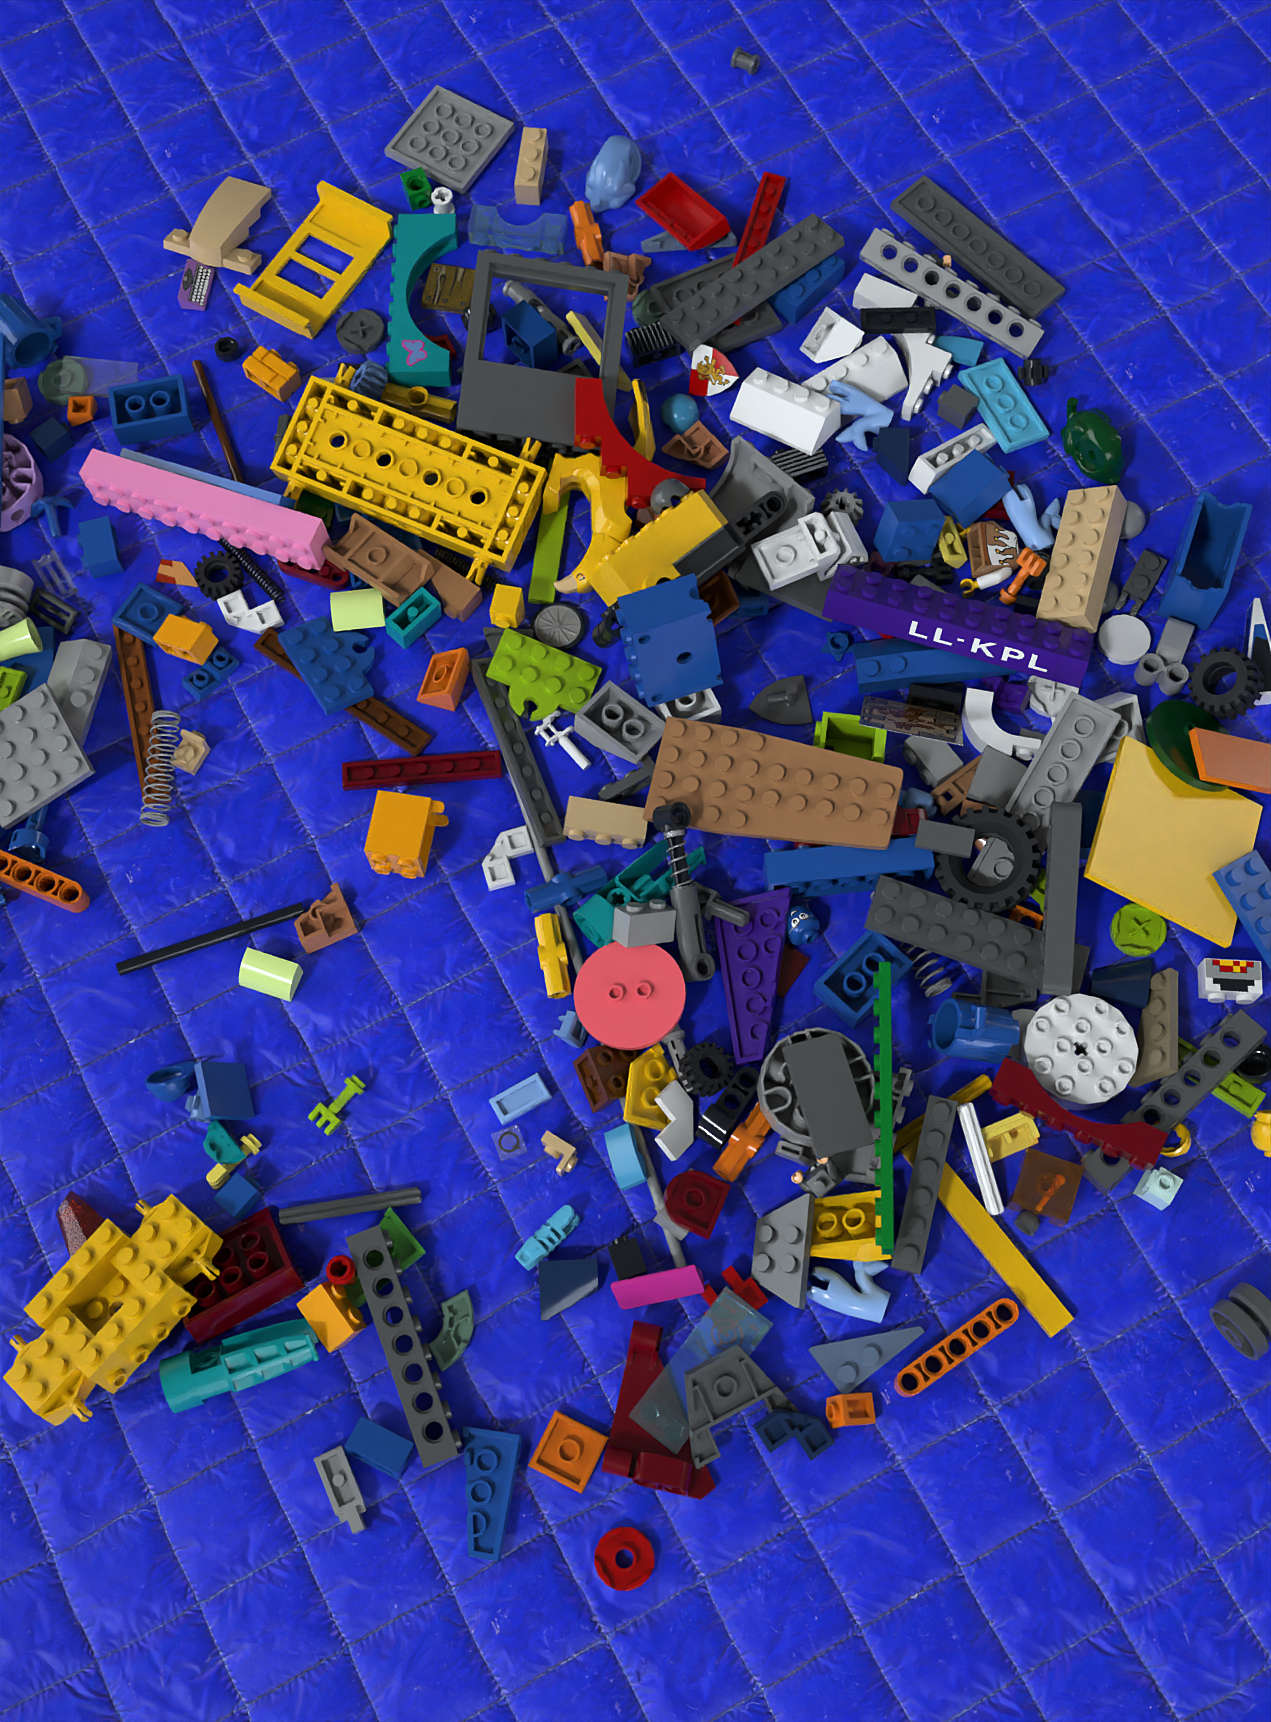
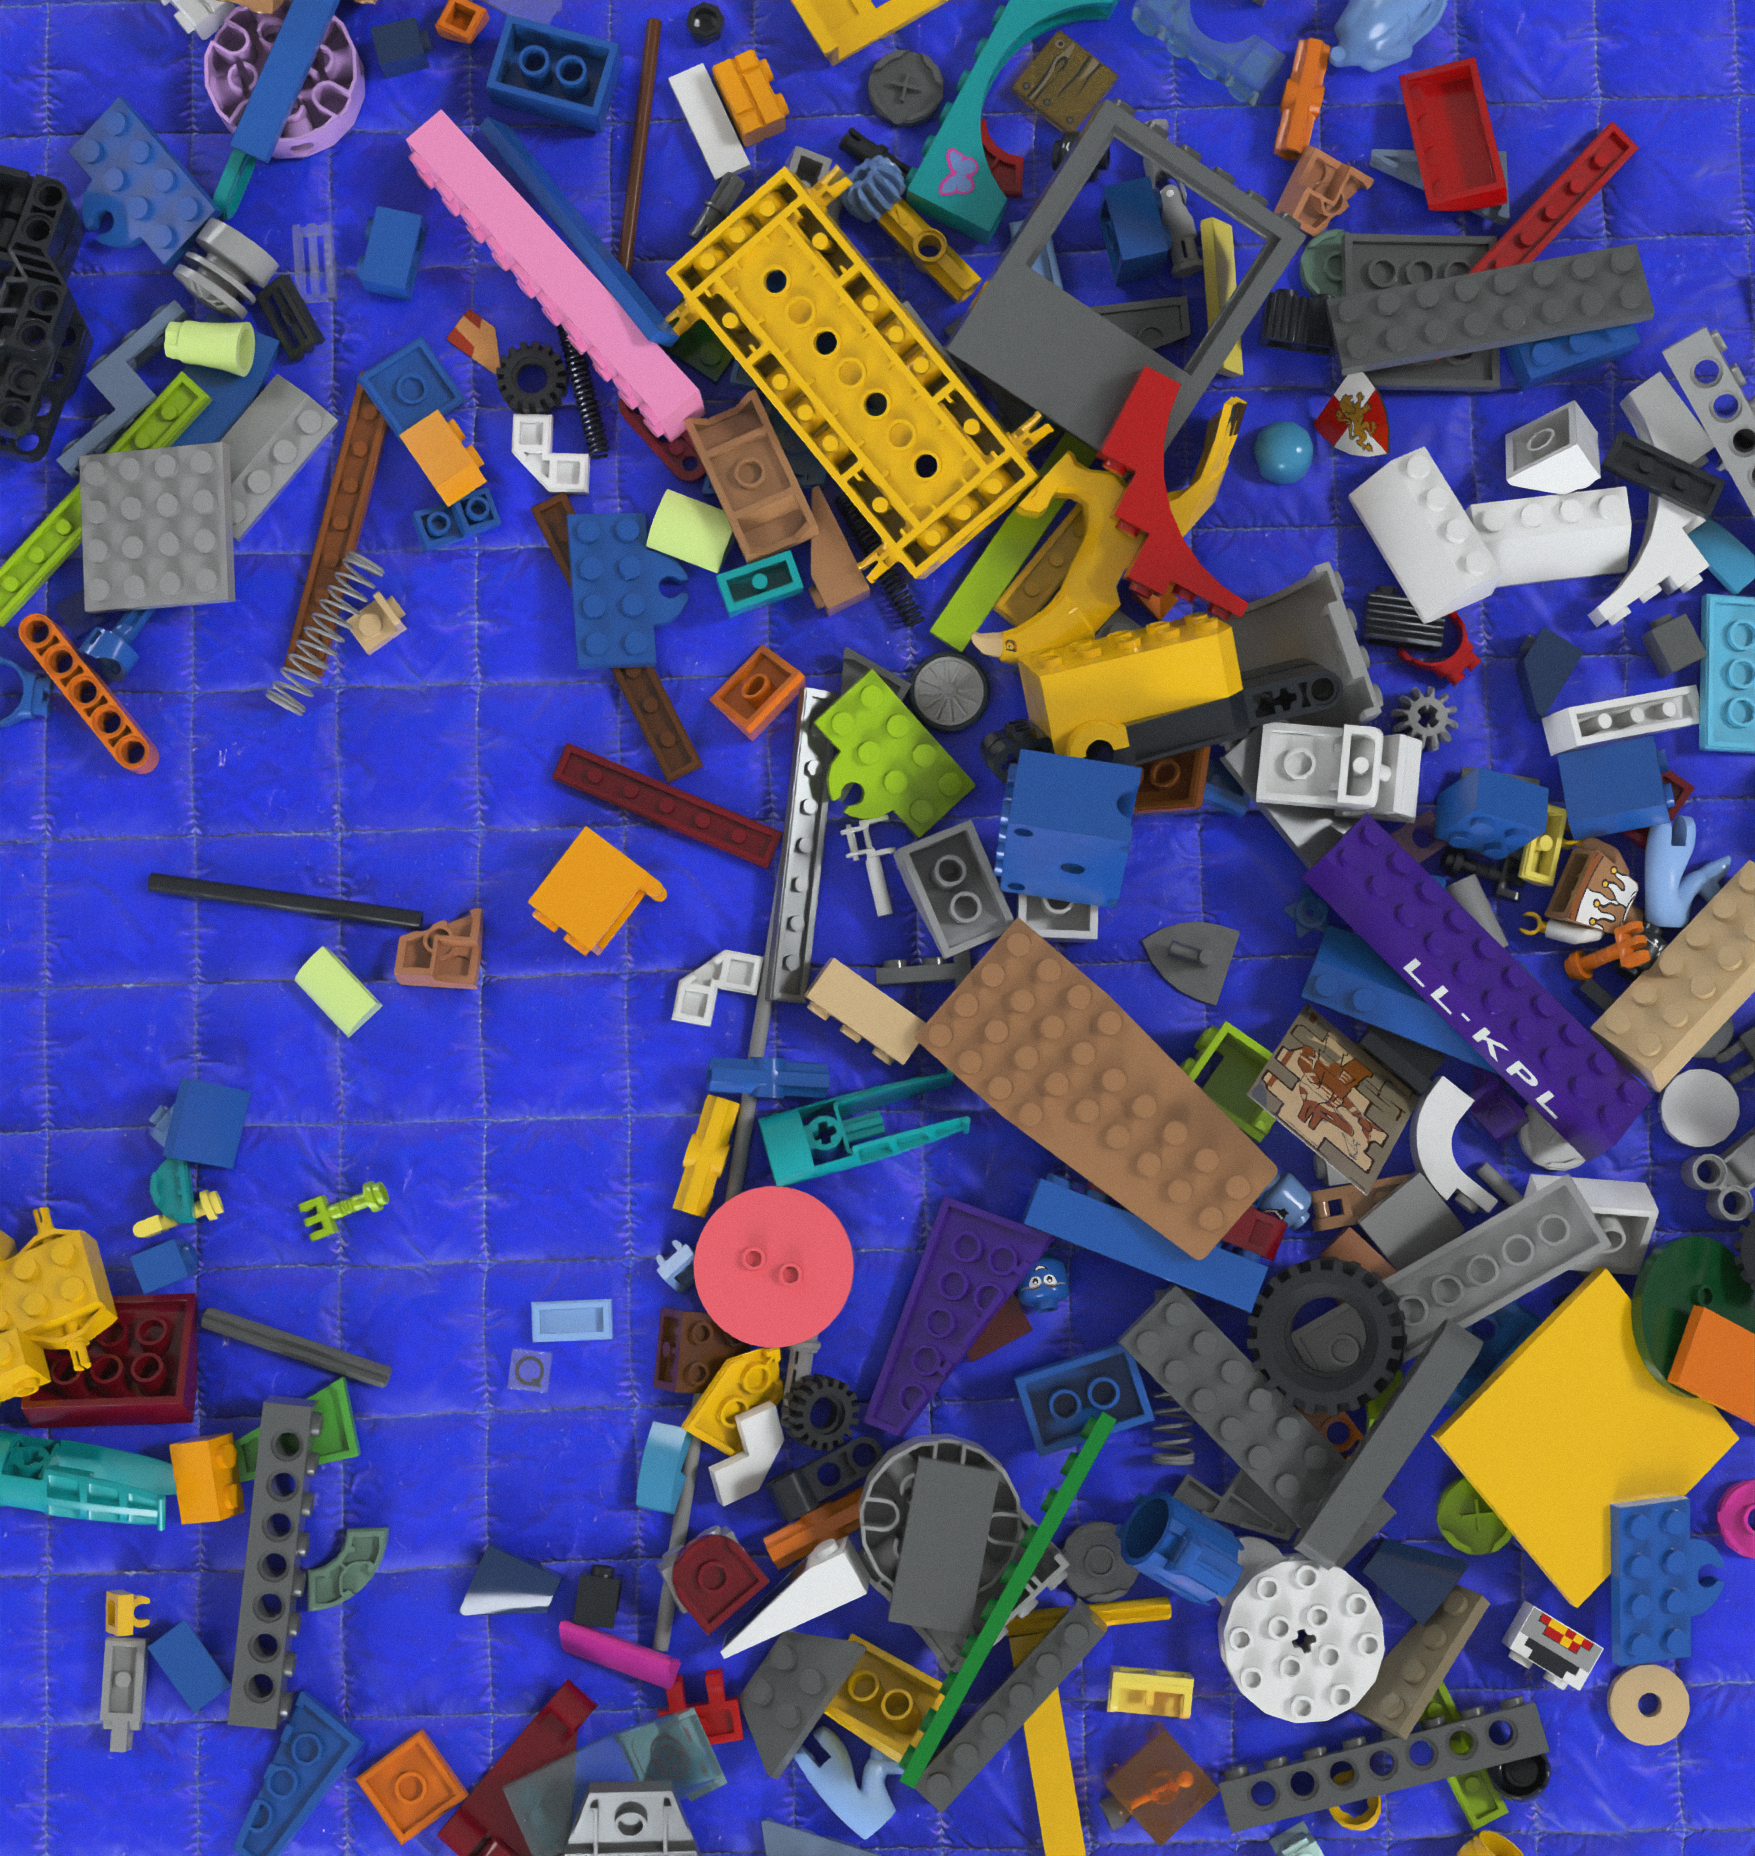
camera: 25 degrees right, 15 degrees up
blue plant [30,495,74,538] -> none
blue hat [145,1061,196,1103] -> none
red cone [326,1255,358,1286] -> none
yellow slope [489,584,525,628] -> none
medium azure hinge [515,1204,580,1271] -> none
tan bracket [541,1131,578,1177] -> none
light grey brick [612,899,677,948] -> none
dark grey hair [650,478,690,516] -> none
piece [652,801,715,983] -> none
nougat slope [661,420,730,470] -> none
dark grey connector [690,880,750,927] -> none
dark grey piece [791,1157,845,1198] -> none
light blue piece [825,380,894,451] -> none
dark grey tile [914,819,975,858] -> none
white axle [957,1102,1004,1215] -> none
dark red arch [989,1057,1168,1171] -> none
none -> yellow tile [105,1589,150,1636]
none -> white tile [668,63,751,184]
none -> white slope [721,1536,870,1659]
none -> yellow tile [993,504,1084,627]
none -> flat silver tile [1061,1521,1139,1602]
none -> red helmet [1396,611,1481,686]

